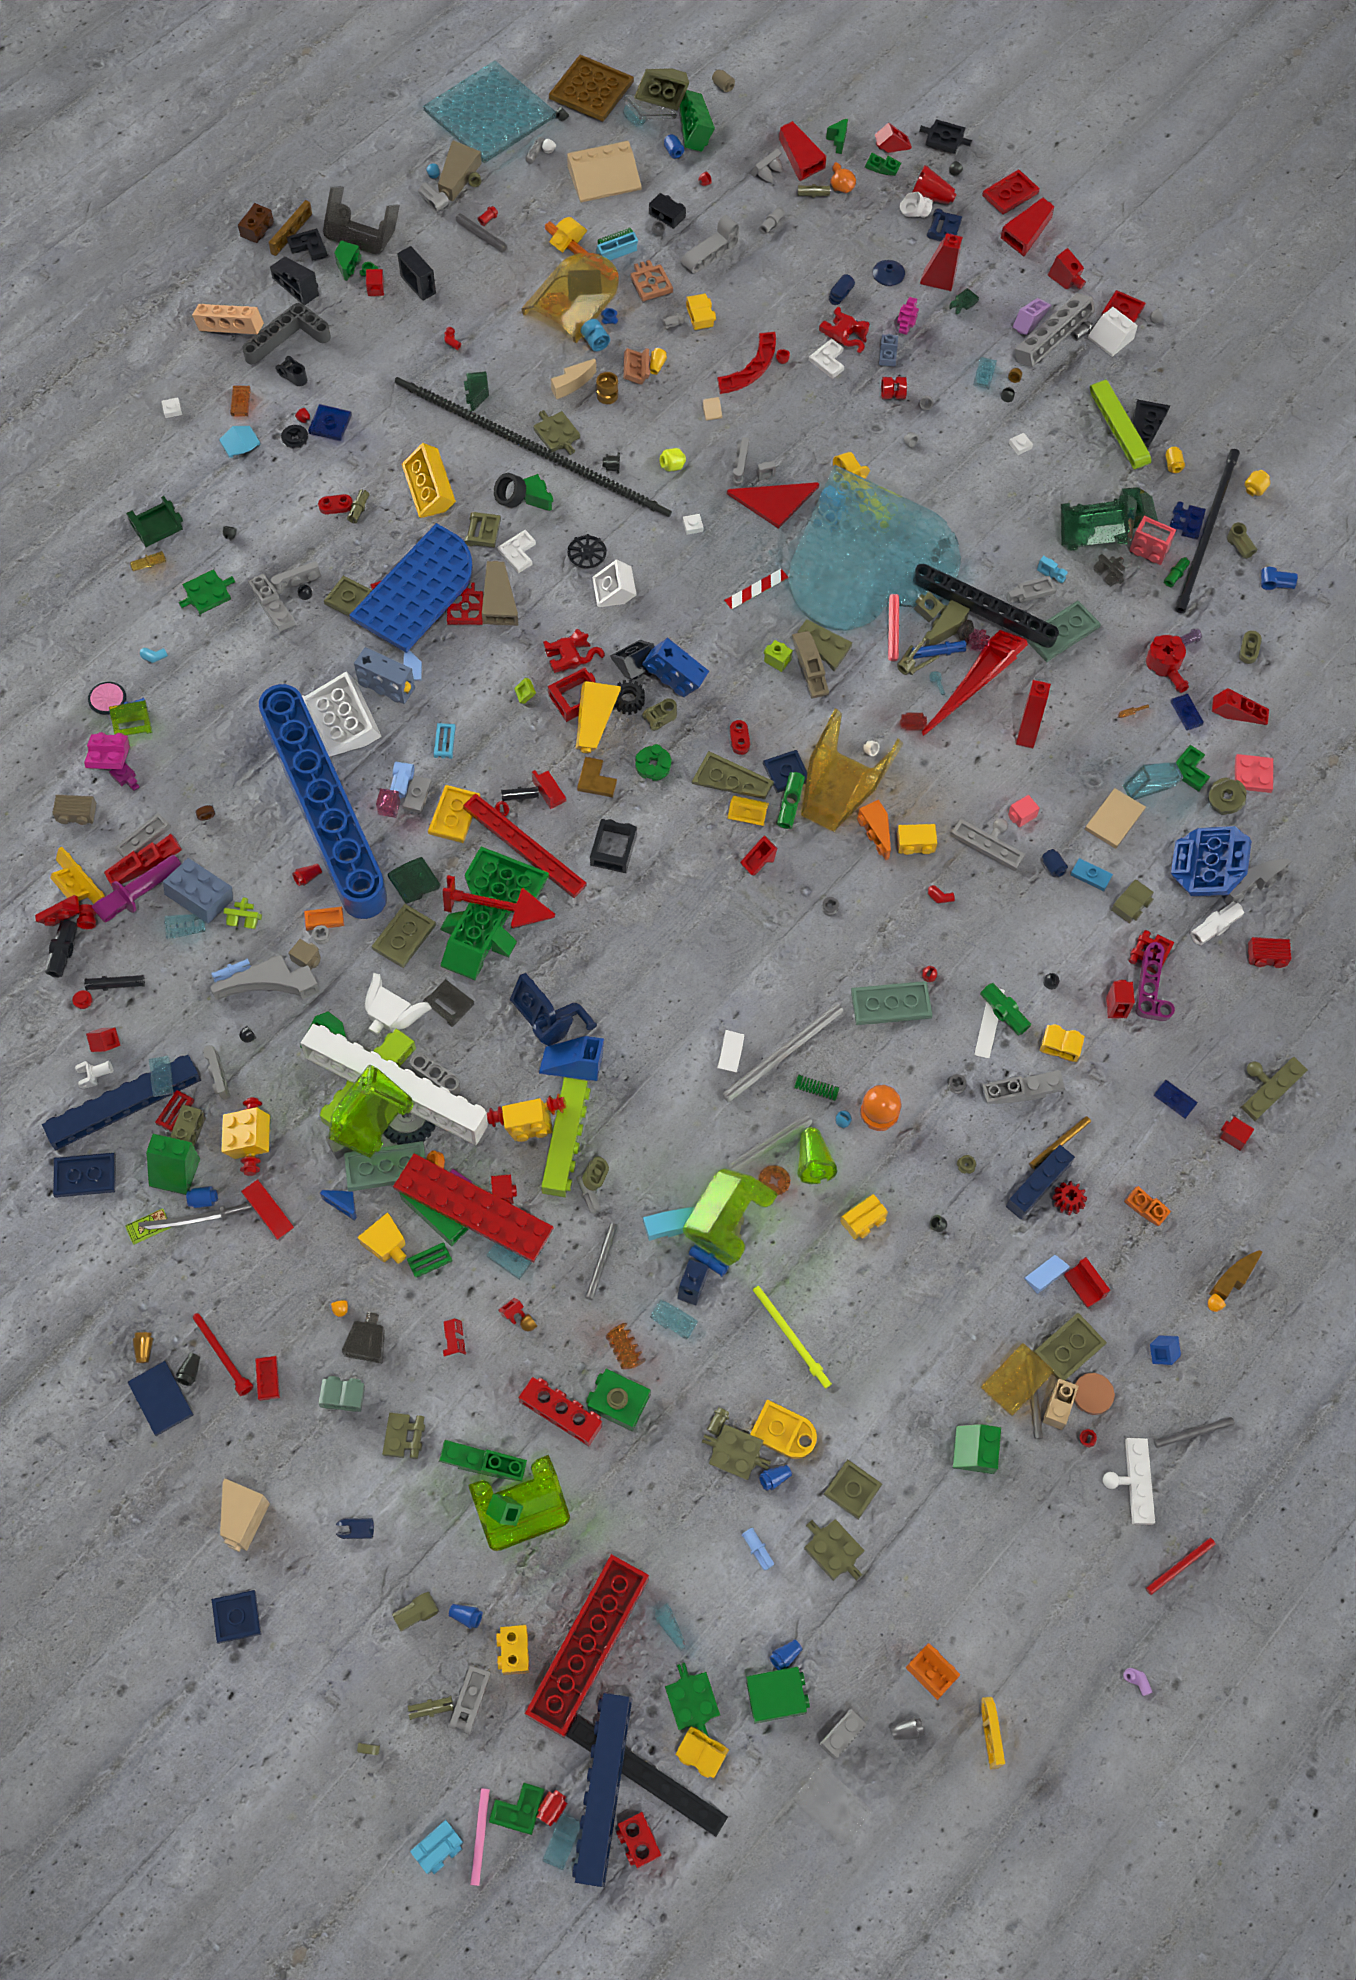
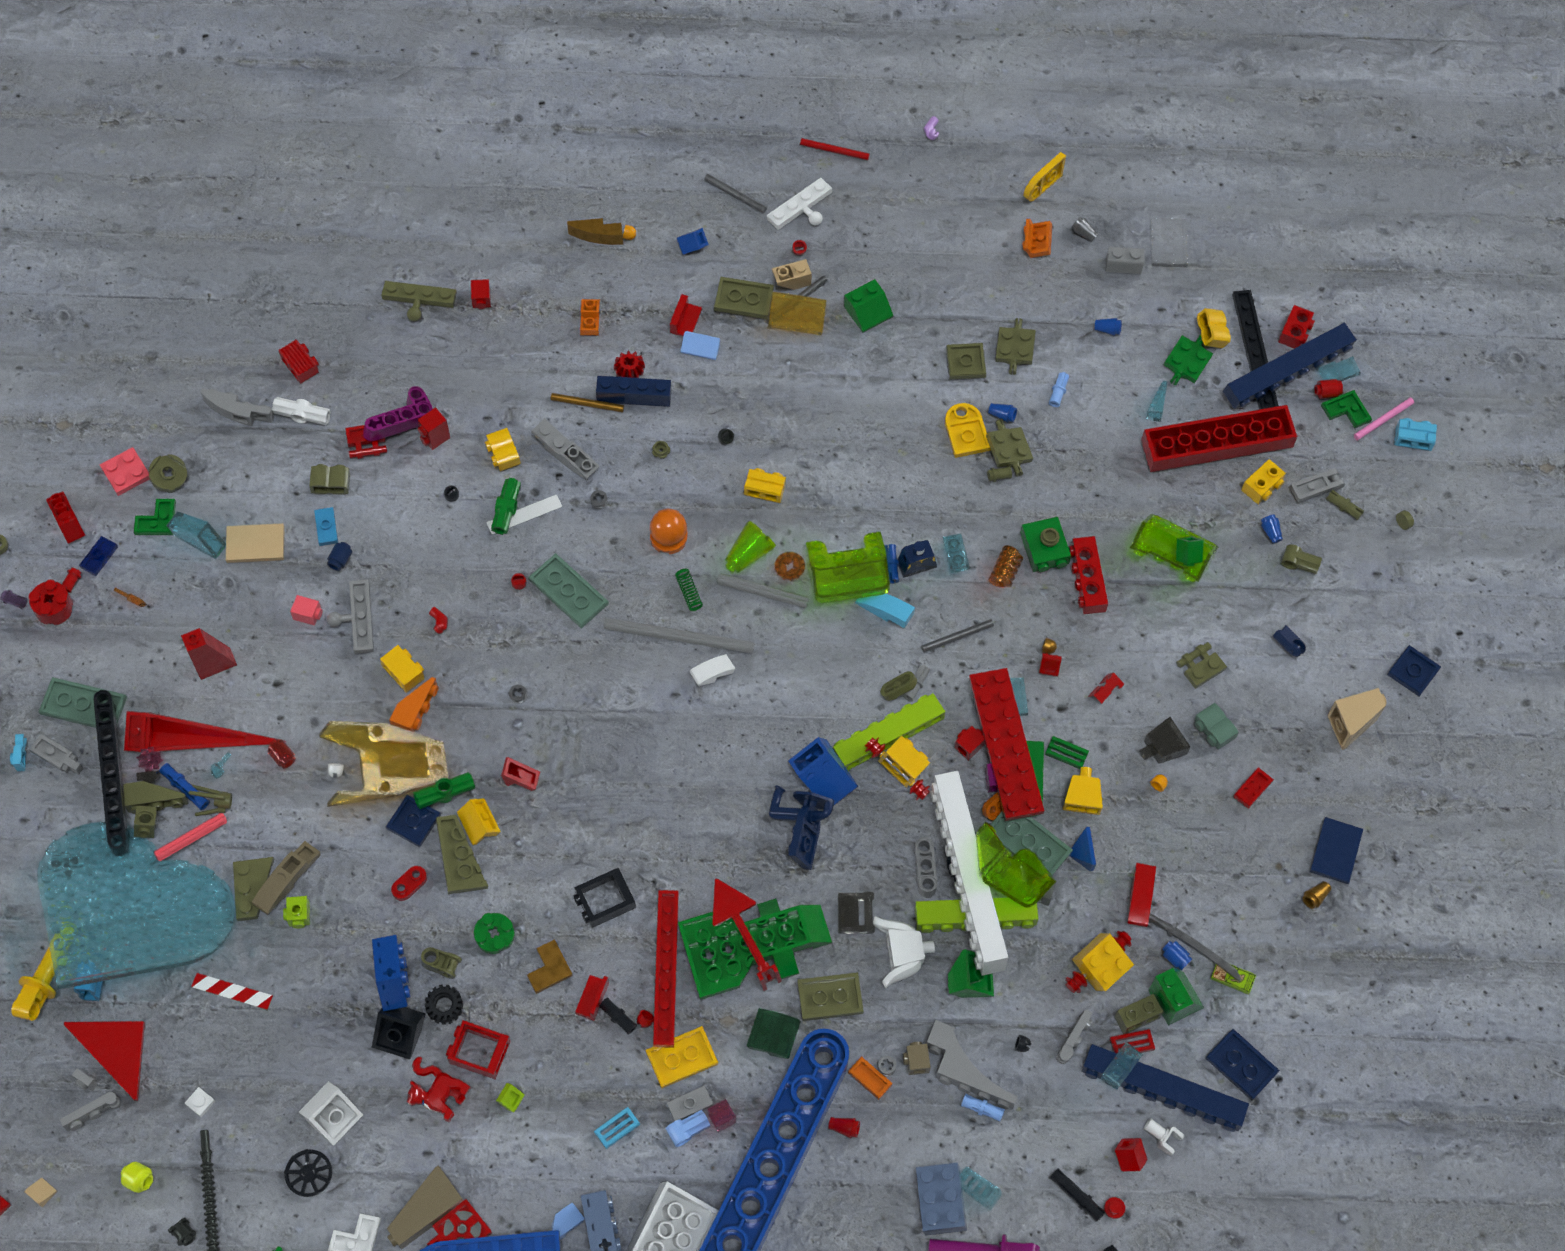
camera: 130 degrees left, 0 degrees up
pearl dark grey cone [176,1353,200,1386] -> none
red piece [193,1313,254,1396] -> none
lime hips [224,897,262,929] -> none
green slope [438,1440,527,1482] -> none
yellow slope [575,681,621,753] -> none
green brick [746,1667,810,1724] -> none
neon yellow bar [753,1286,832,1389] -> none
dark azure hinge [836,1110,852,1128] -> none
nougat tile [1074,1373,1115,1415] -> none
clear blue plate [1153,1080,1198,1119] -> none
blue piece [1171,826,1252,896] -> none

